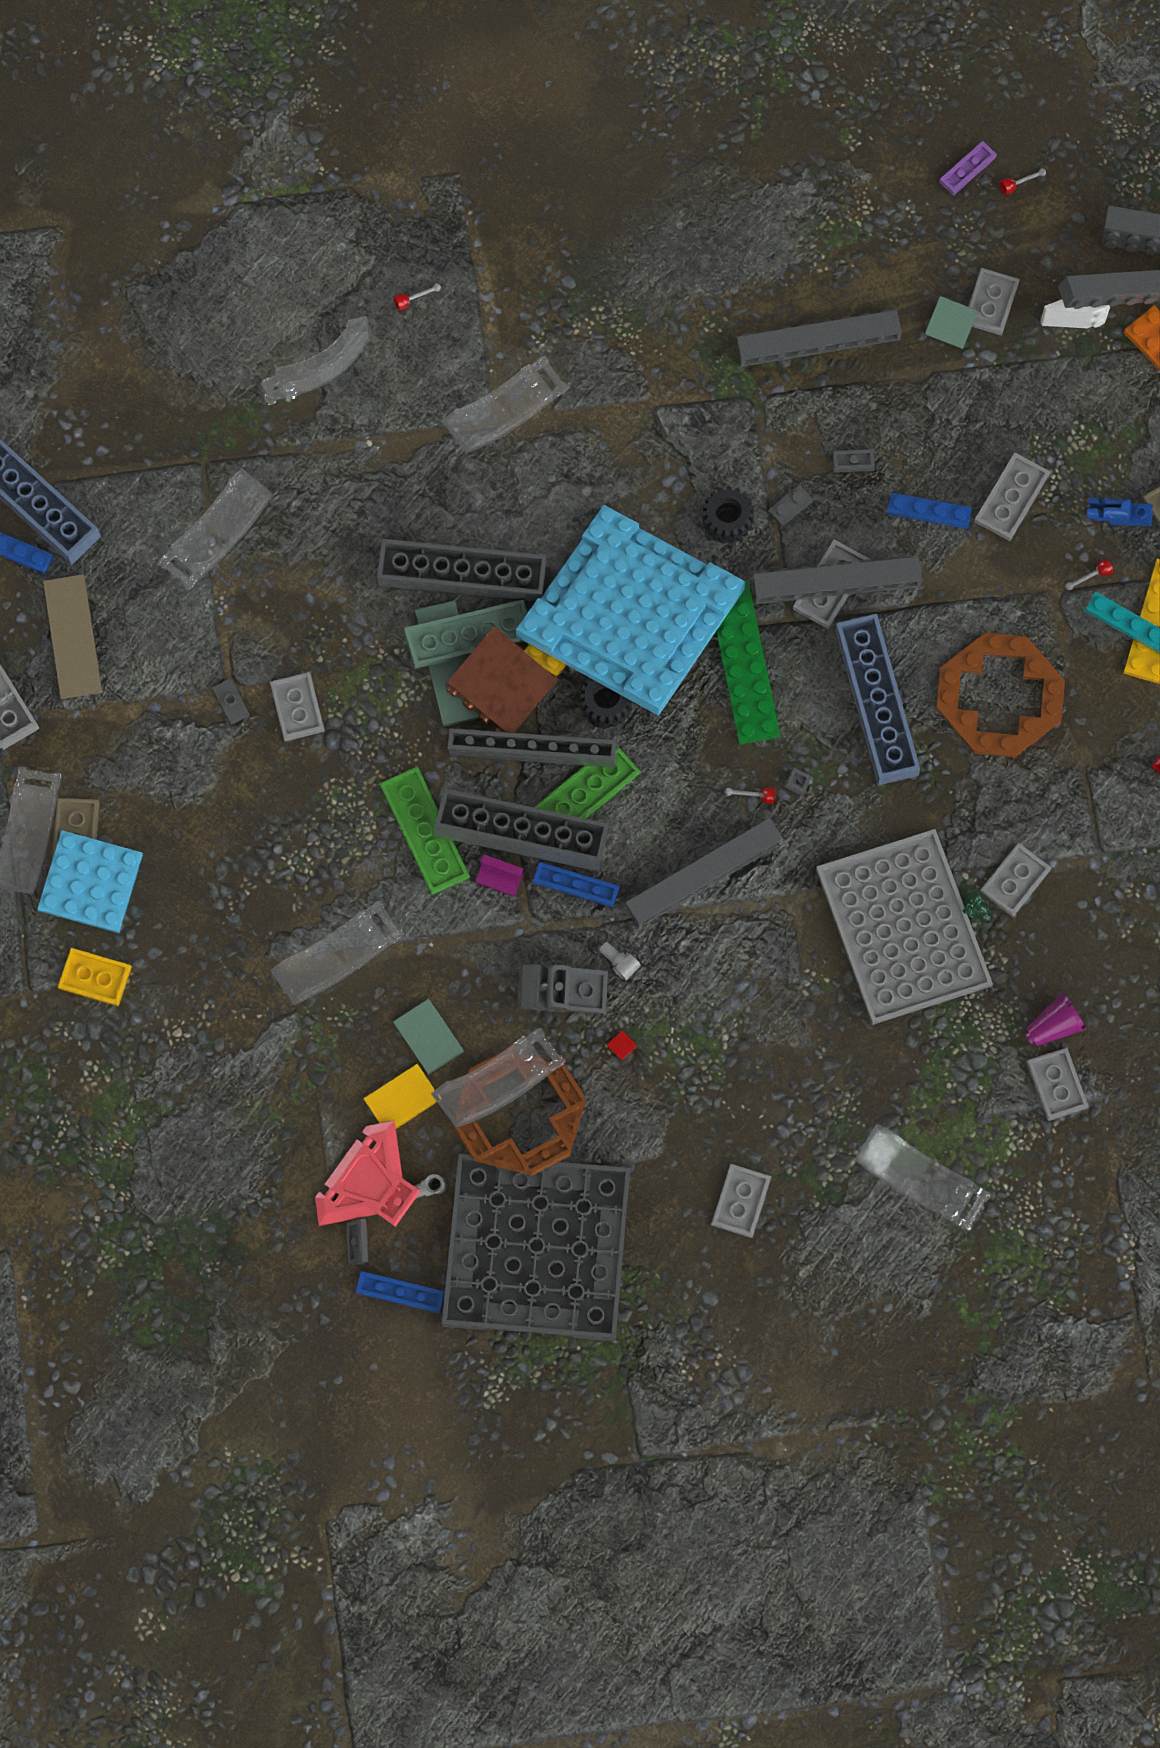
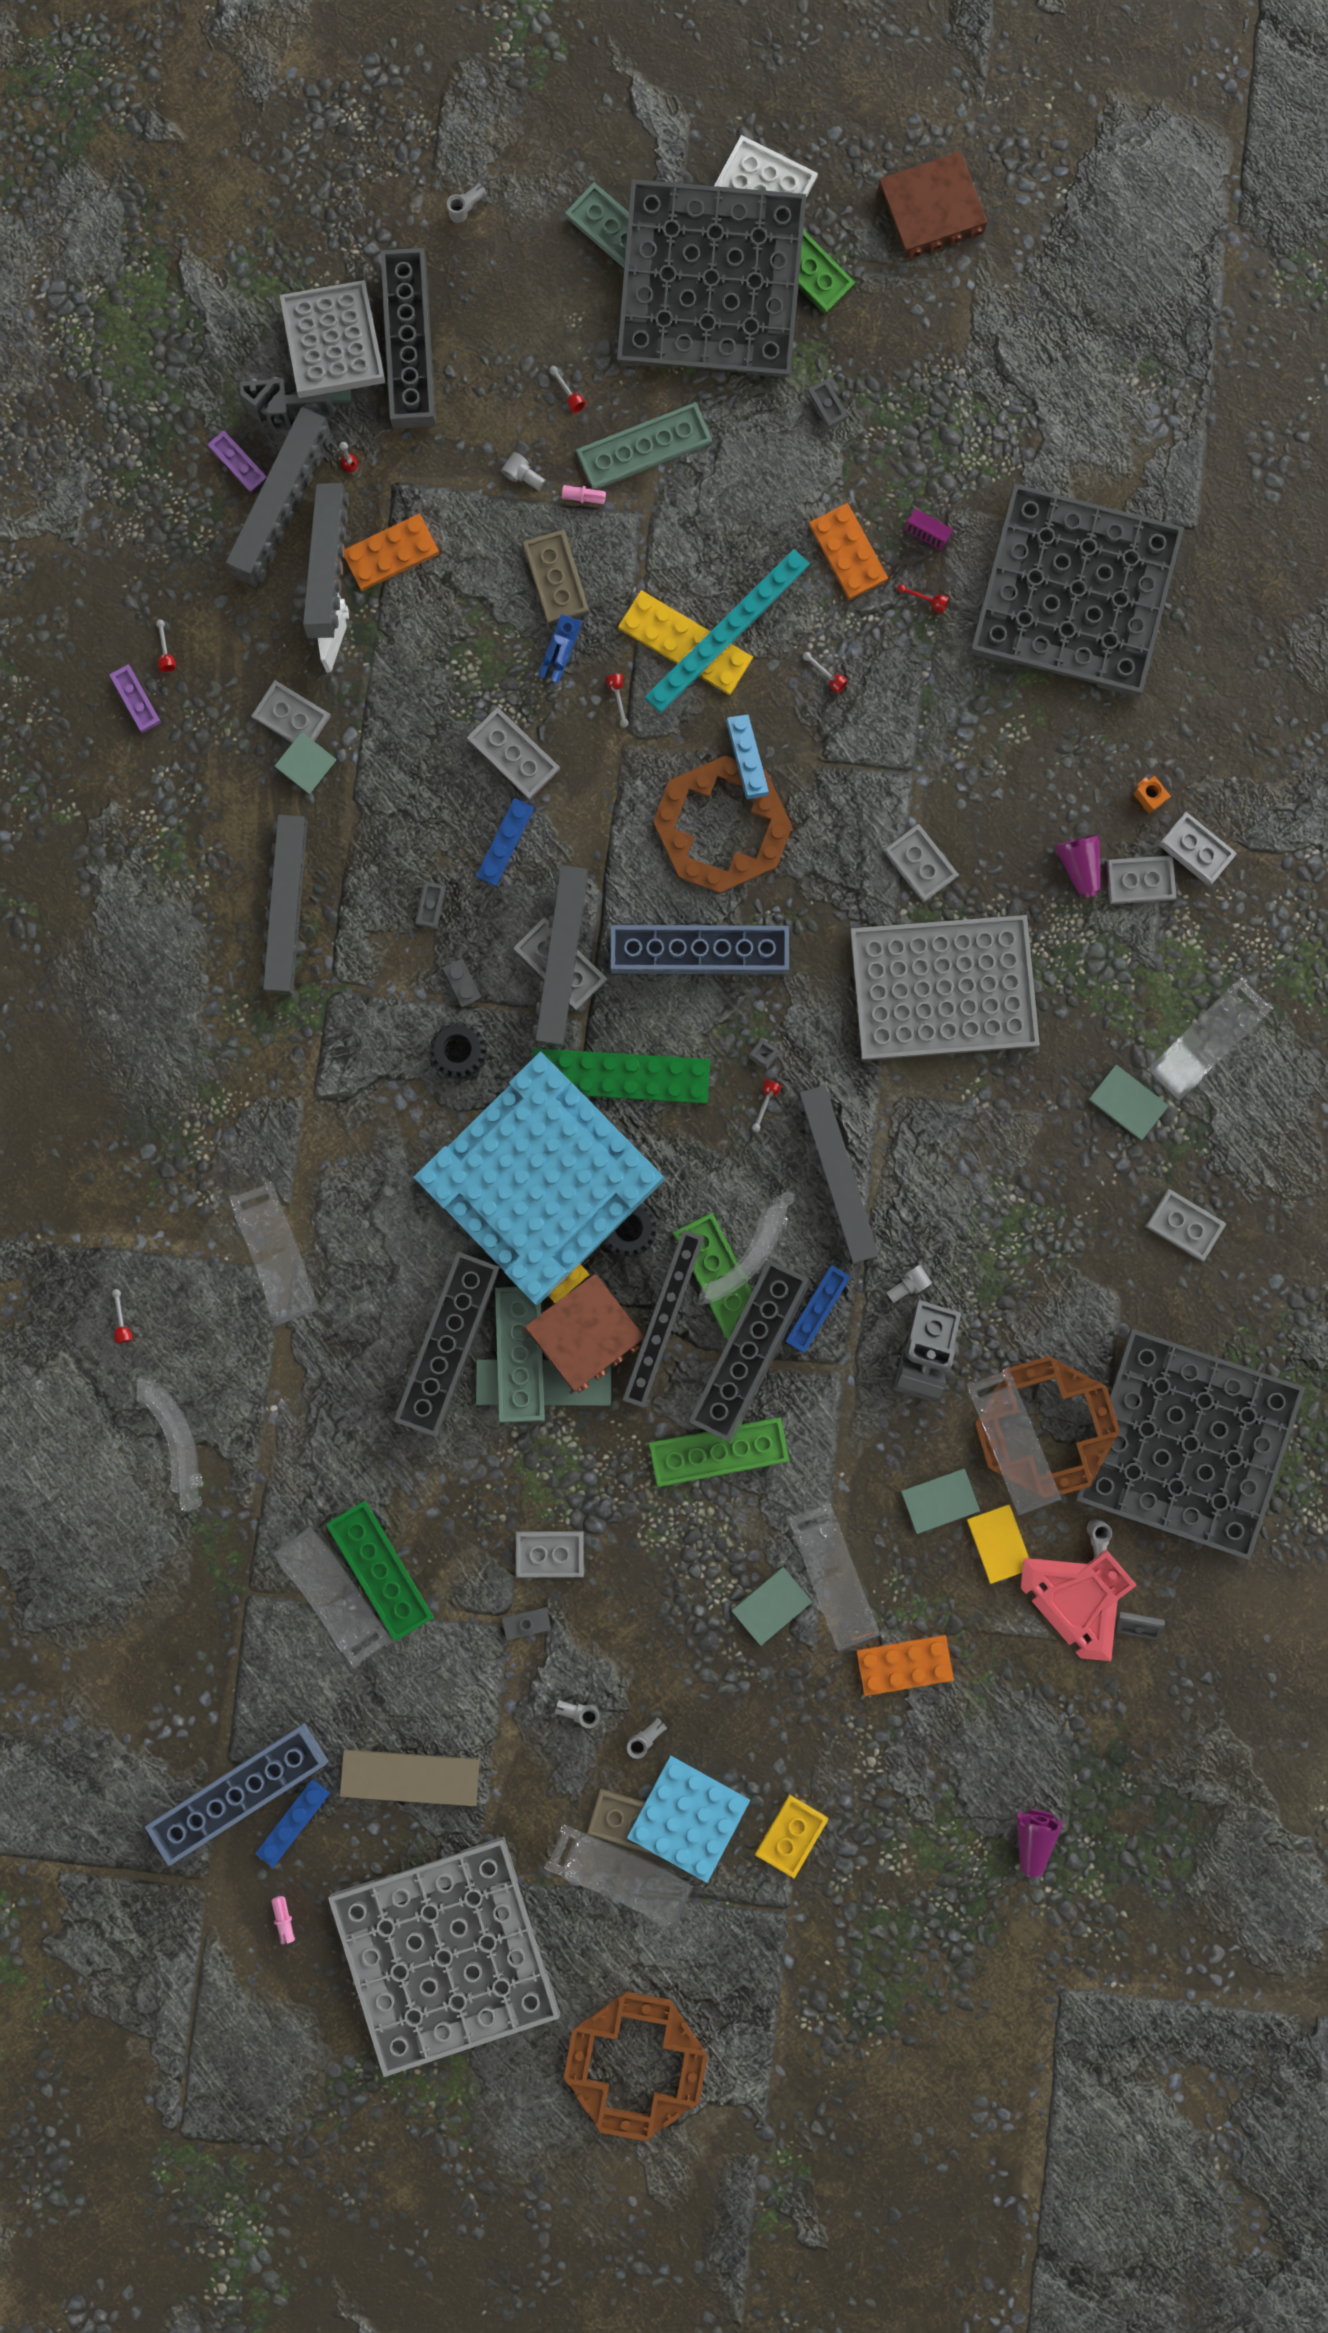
camera: 80 degrees left, 10 degrees up
blue plate [356,1271,445,1314] -> none
magenta panel [475,855,524,897] -> none
red tile [607,1031,637,1061] -> none
clear green animal [961,891,995,924] -> none
none -> green plate [326,1500,434,1642]
none -> light grey pin [555,1700,600,1728]
none -> light grey pin [627,1718,667,1759]
none -> clear windscreen [697,1192,794,1306]
none -> dark azure plate [726,715,769,799]
none -> sand green tile [731,1567,812,1646]
none -> orange plate [856,1634,954,1696]
none -> magenta cone [1017,1810,1063,1878]
none -> sand green tile [1088,1065,1169,1141]
none -> orange brick [1133,776,1171,814]
none -> light grey tile [1158,812,1237,887]

